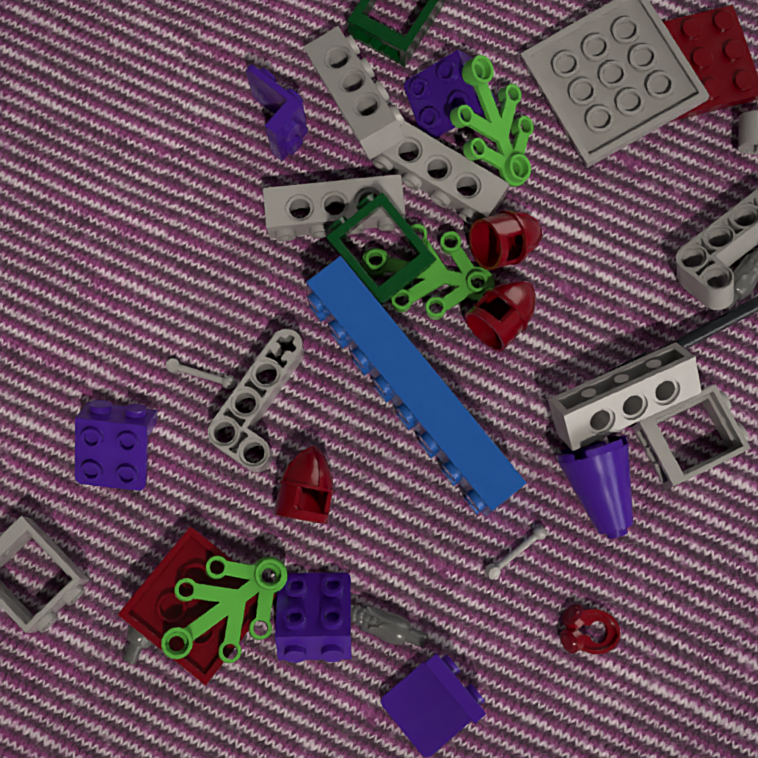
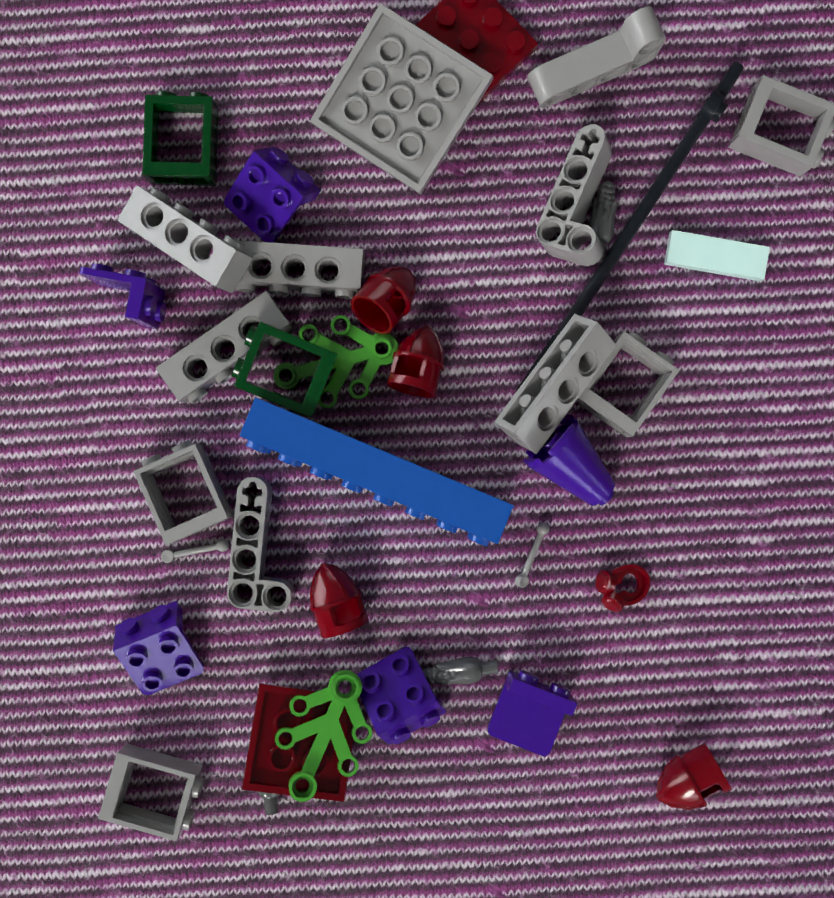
camera: 25 degrees left, 10 degrees up
bright green plant [450,55,534,187] -> none
none -> light grey window [133,441,234,545]

